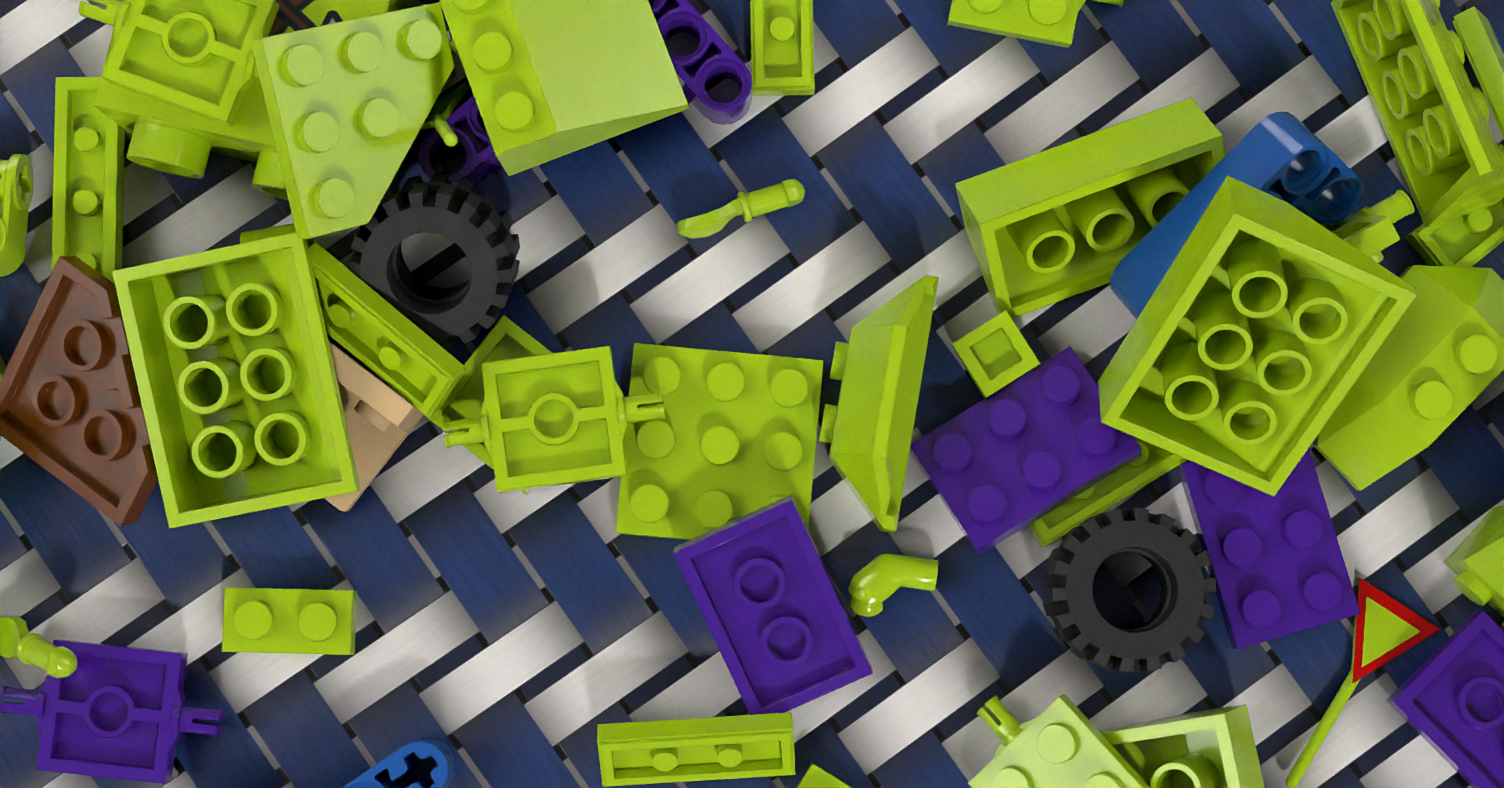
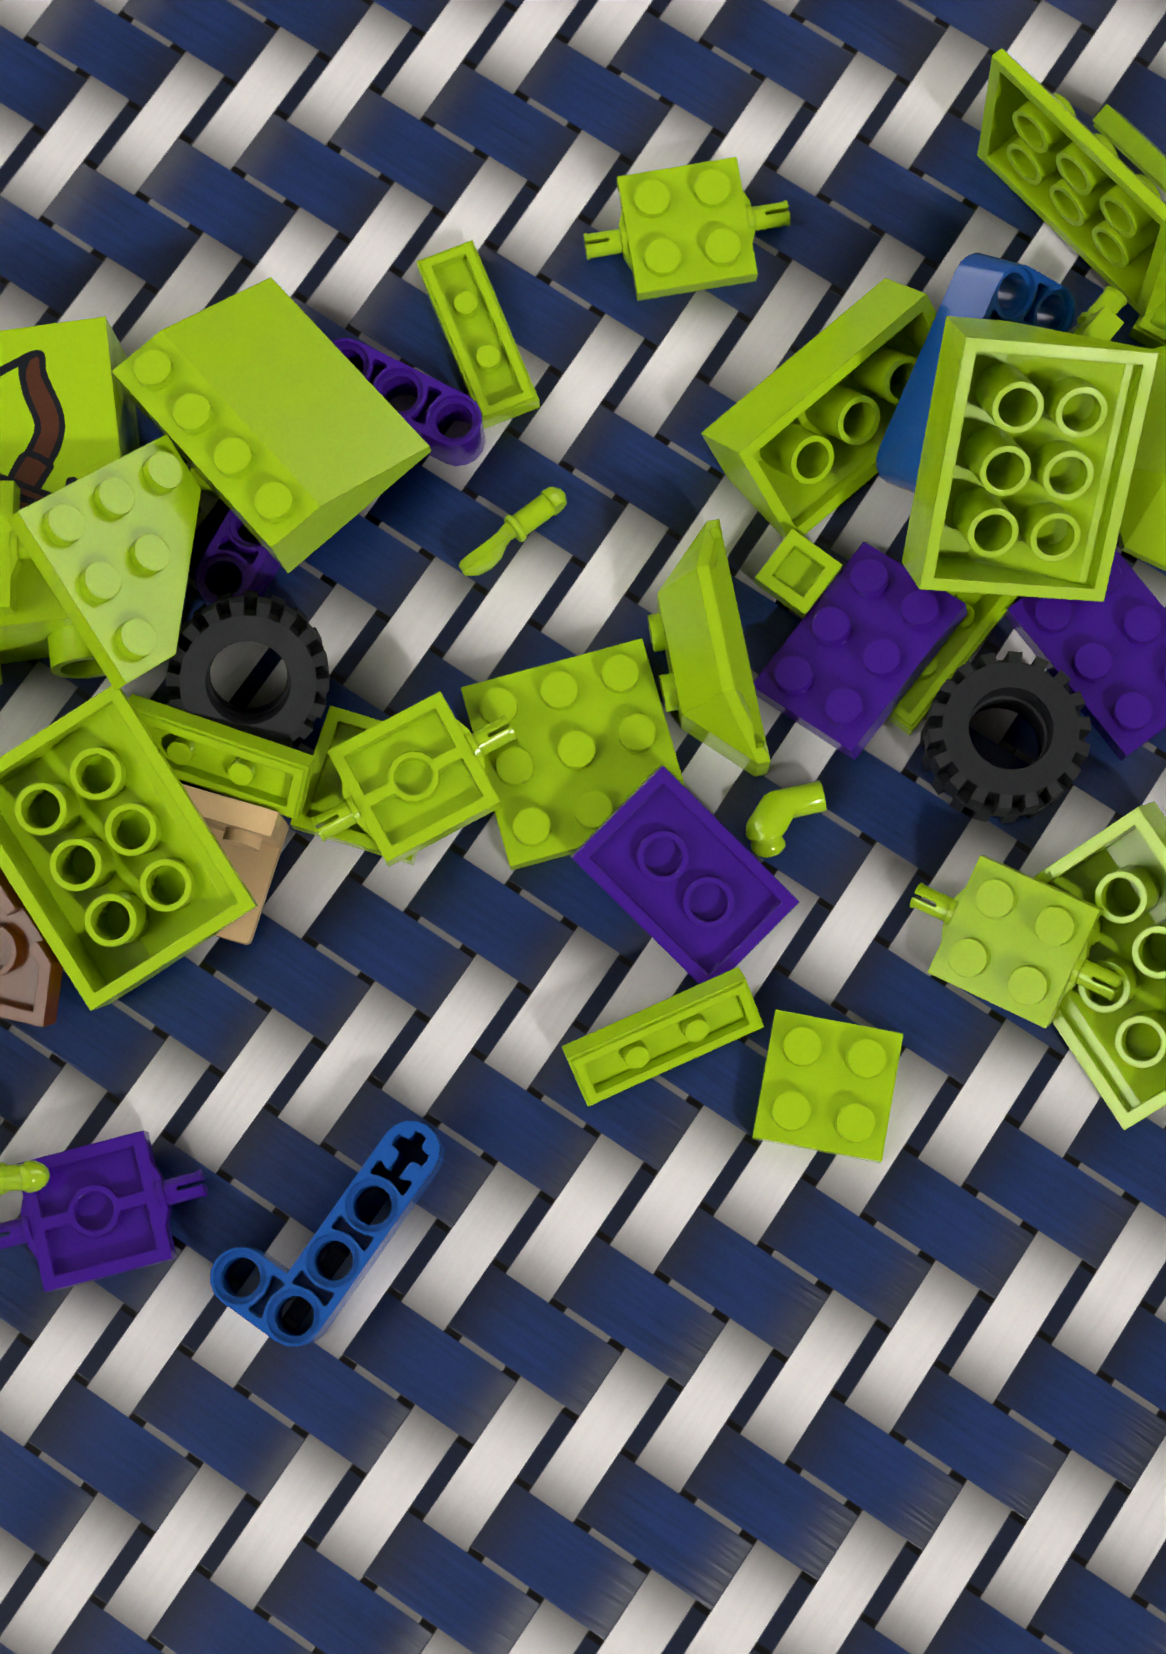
camera: 15 degrees left, 5 degrees down
lime plate [222,587,357,655] -> none
lime piece [420,81,471,147] -> none

